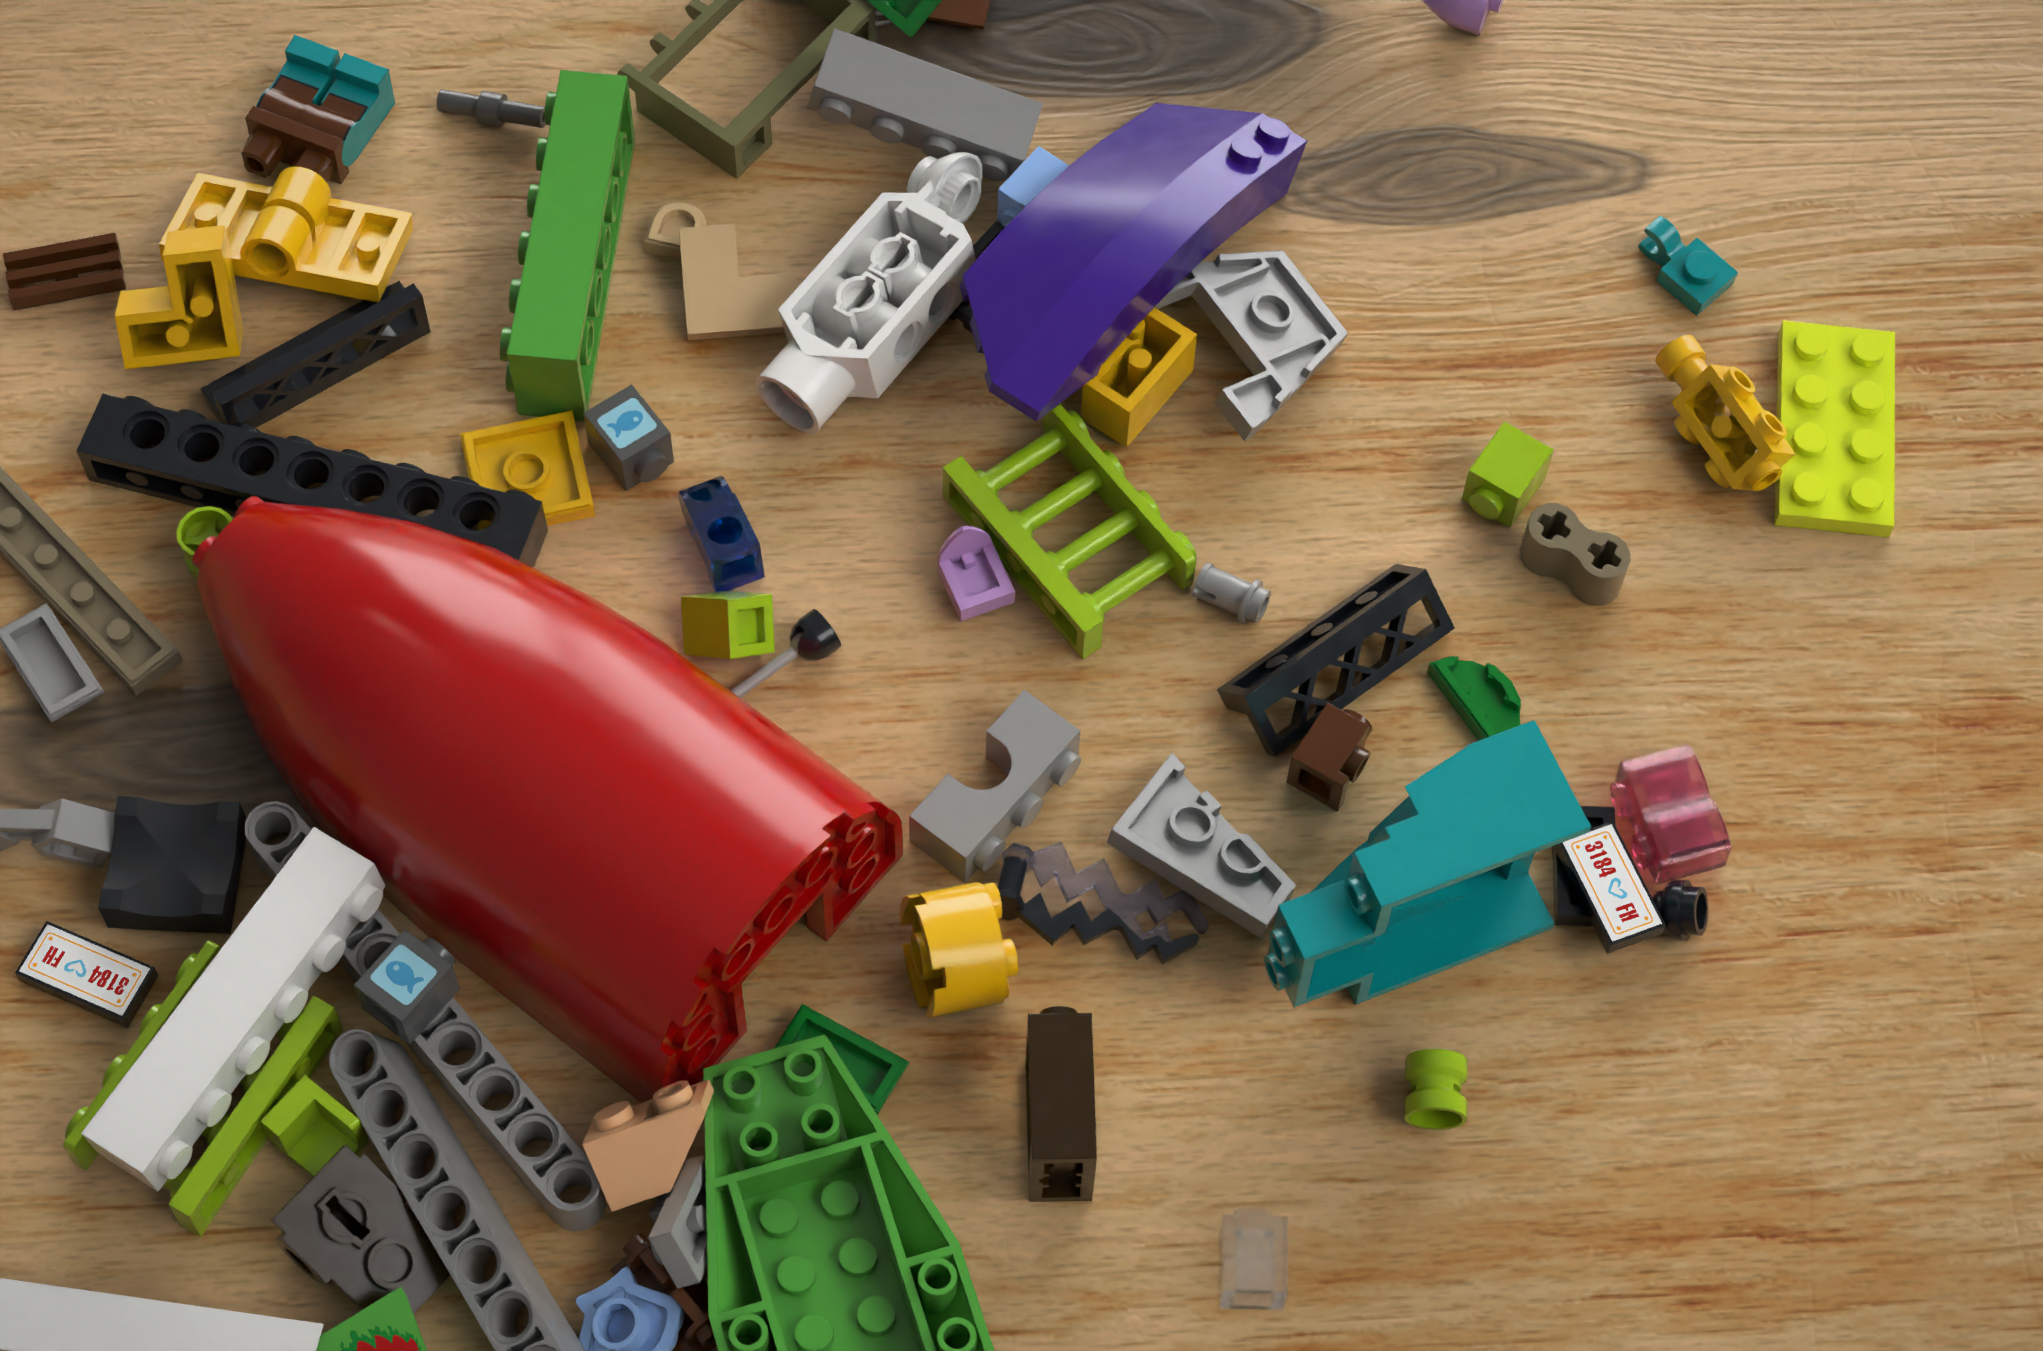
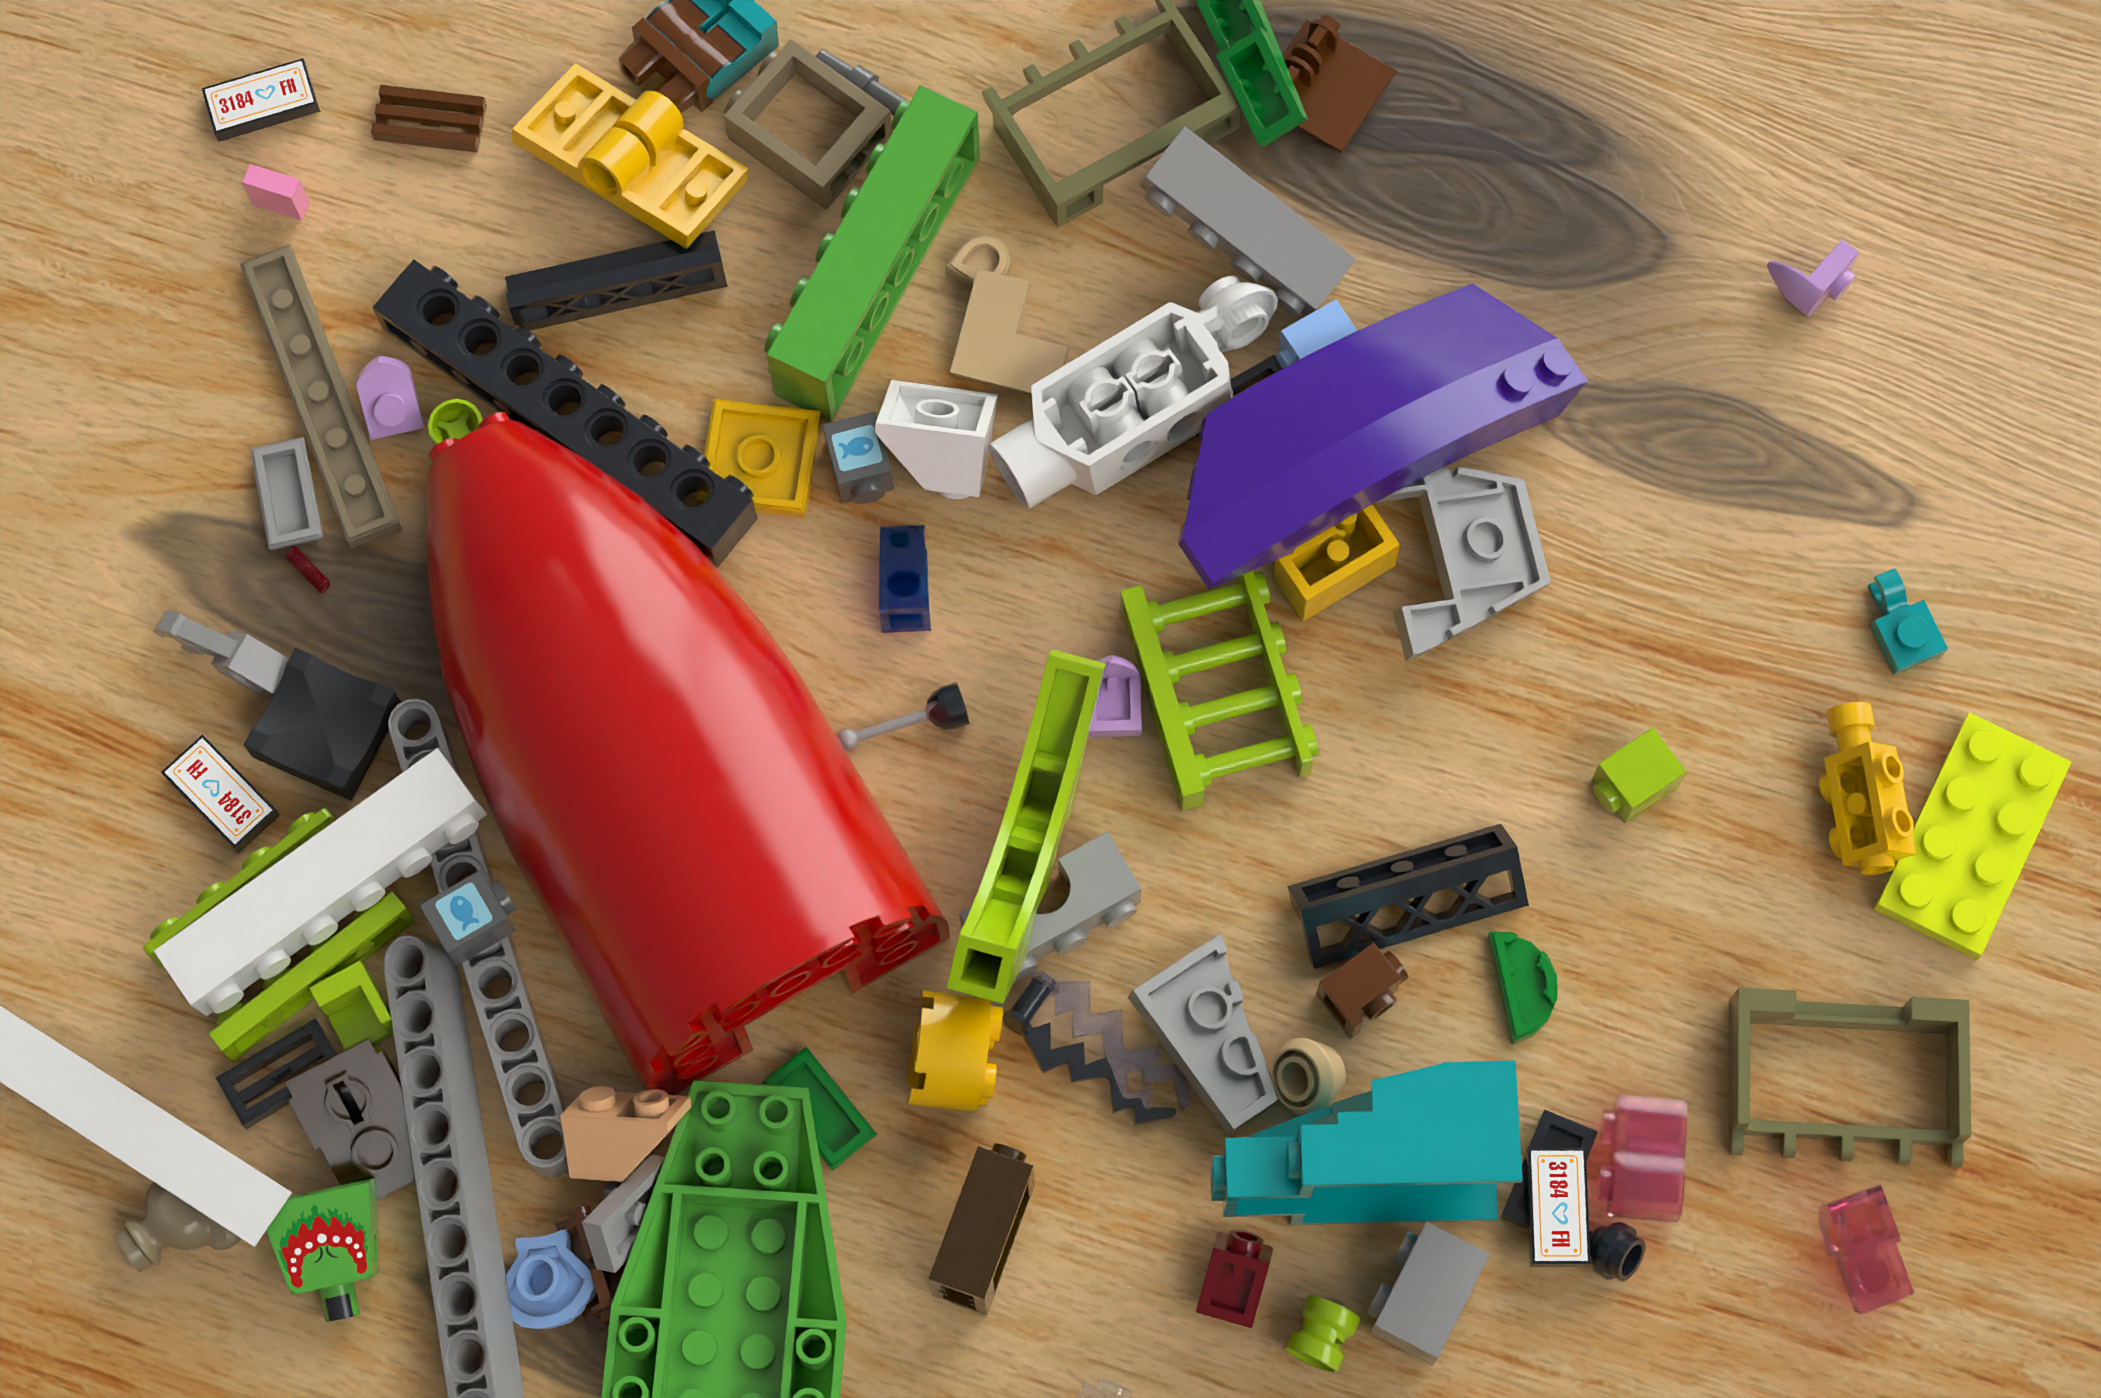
camera: 25 degrees right, 10 degrees up
yellow brick [114,225,244,369] -> none
lime panel [681,591,775,659] -> none
light grey pin [1192,563,1271,624] -> none
dark tan axle [1520,503,1631,606] -> none
none -> black tile [216,1018,336,1129]
none -> dark red leg [285,546,330,593]
none -> lavender plate [356,356,424,440]
none -> dark tan window [723,40,893,210]
none -> white slope [875,380,998,499]
none -> lime arch [947,649,1106,1004]
none -> dark red bracket [1196,1229,1273,1328]
none -> tan cone [1271,1038,1346,1115]
none -> light grey brick [1367,1221,1489,1366]
none -> olive hinge [1729,988,1971,1168]
none -> clear pink brick [1819,1184,1915,1314]

